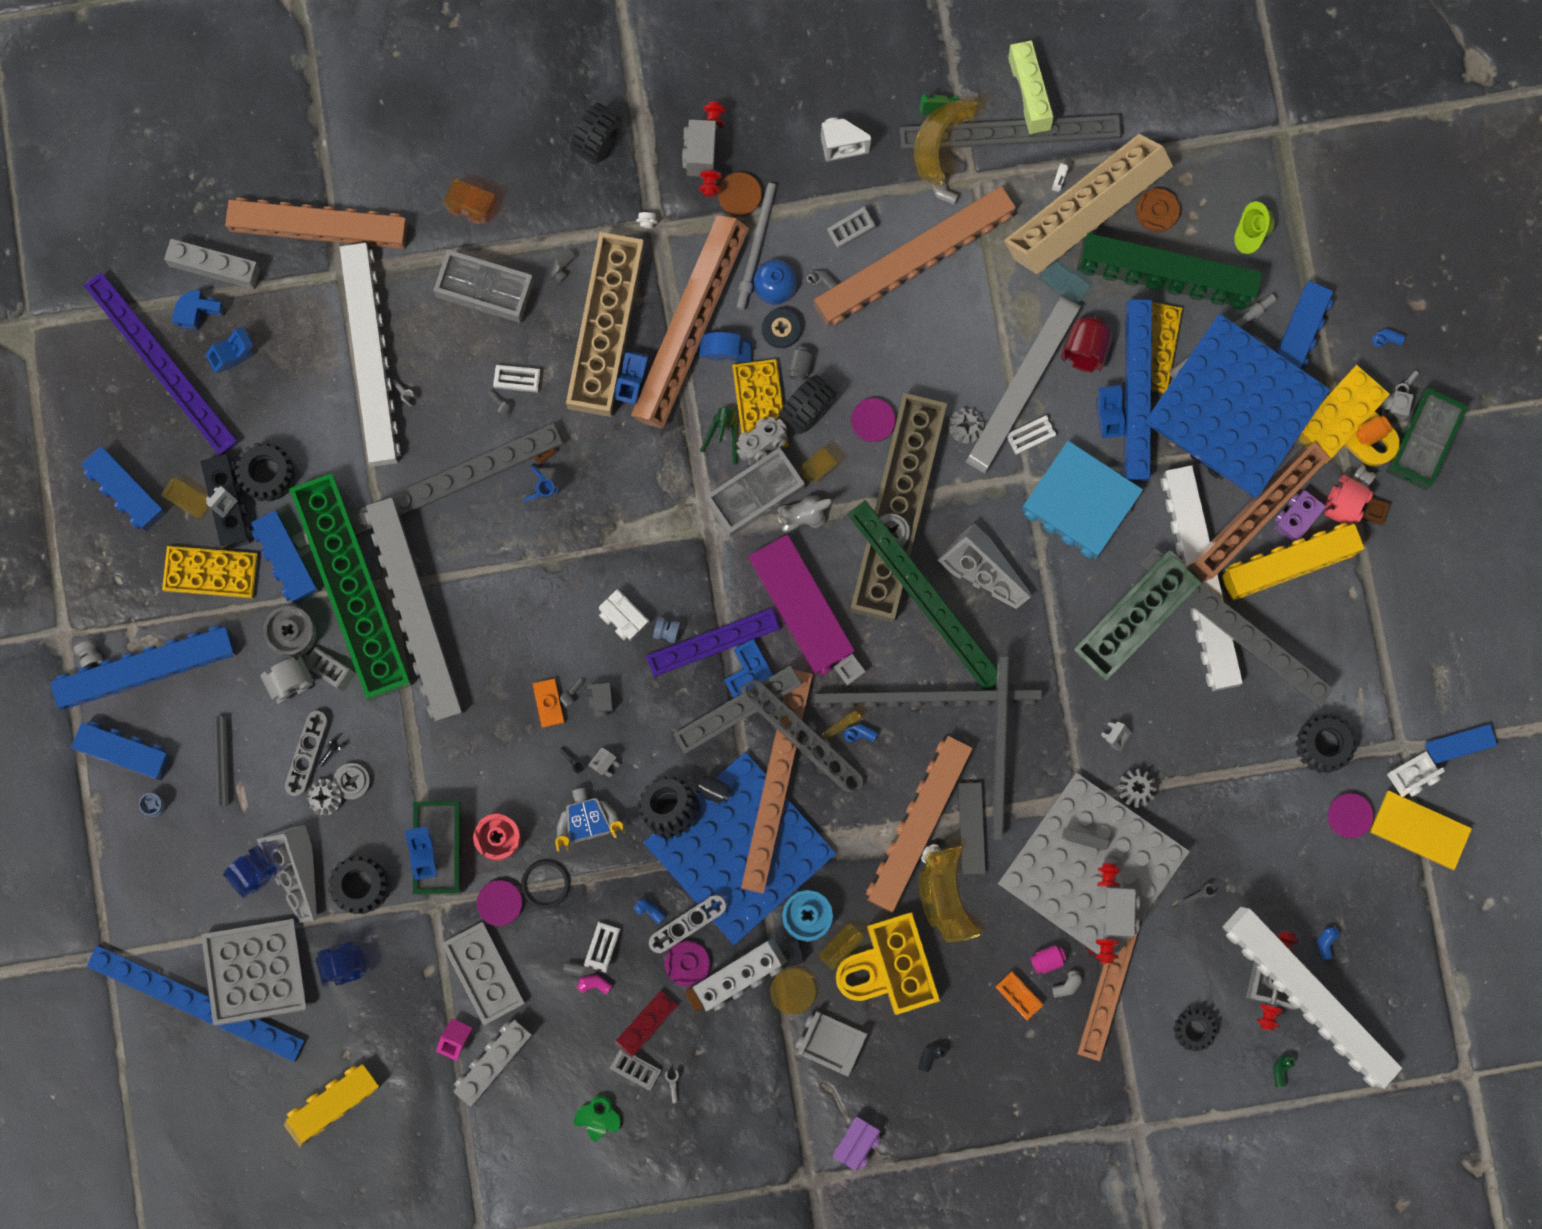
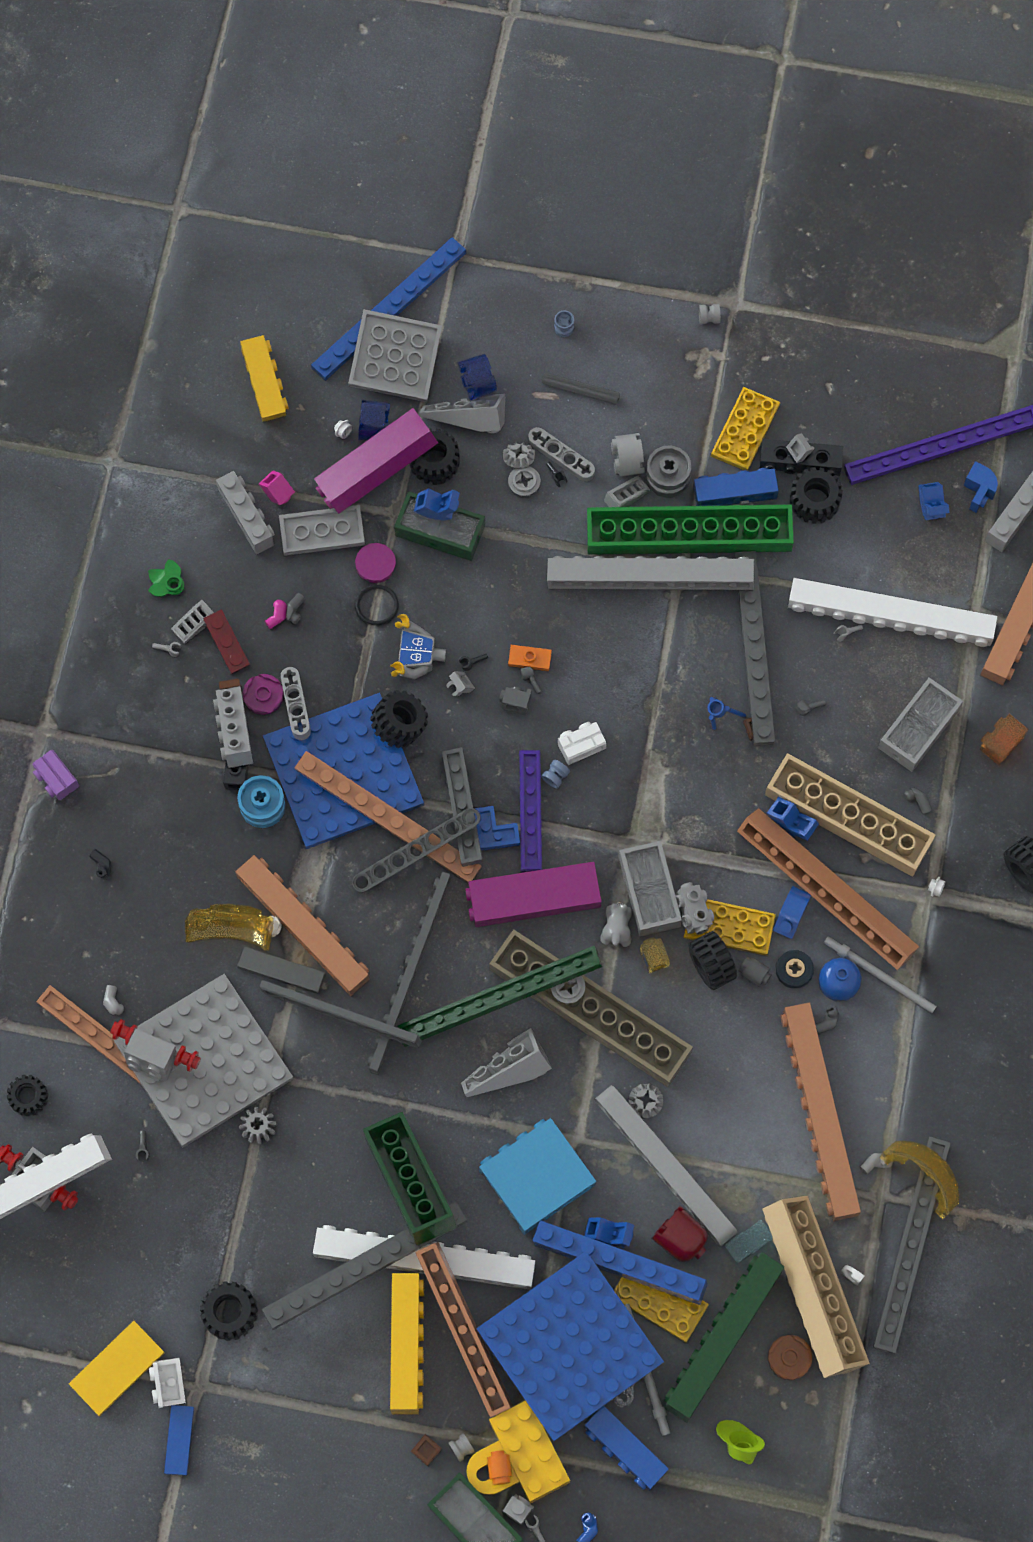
camera: 115 degrees right, 10 degrees down
blue brick [50,625,237,710] -> none
blue brick [71,721,171,781] -> none
blue brick [81,446,166,532] -> none
clear yellow plate [161,477,209,520] -> none
coral brick [473,814,522,861] -> none
white tile [493,365,541,393] -> none
white tile [584,922,620,972] -> none
blue arm [634,899,666,924] -> none
light grey brick [682,101,726,197] -> none
black brick [696,776,732,805] -> none
dark green plant [700,408,738,465] -> none
dark orange tile [718,173,761,217] -> none
clear yellow tile [770,969,816,1015] -> none
light grey panel [795,1011,867,1077] -> none
clear yellow plate [817,923,865,971] -> none
white slope [821,118,871,162] -> none
clear yellow bar [821,711,862,740] -> none
light grey slope [827,207,877,248] -> none
light grey tile [834,654,865,686] -> none
yellow brick [836,912,940,1015] -> none
blue arm [844,723,879,742] -> none
magenta tile [851,398,895,443] -> none
green tile [919,94,960,116] -> none
orange plate [995,971,1043,1021] -> none
white tile [1006,415,1056,455] -> none
yellowish green arch [1008,41,1053,134] -> none
dark pink brick [1030,945,1066,974] -> none
dark grey tile [1062,828,1109,851] -> none
light grey tile [1101,721,1132,752] -> none
medium lavender brick [1274,490,1326,543] -> none
blue arm [1317,927,1340,961] -> none
coral brick [1323,475,1373,526] -> none
magenta tile [1327,793,1373,839] -> none
none -> magenta brick [314,408,438,514]
none -> white plate [334,420,353,439]

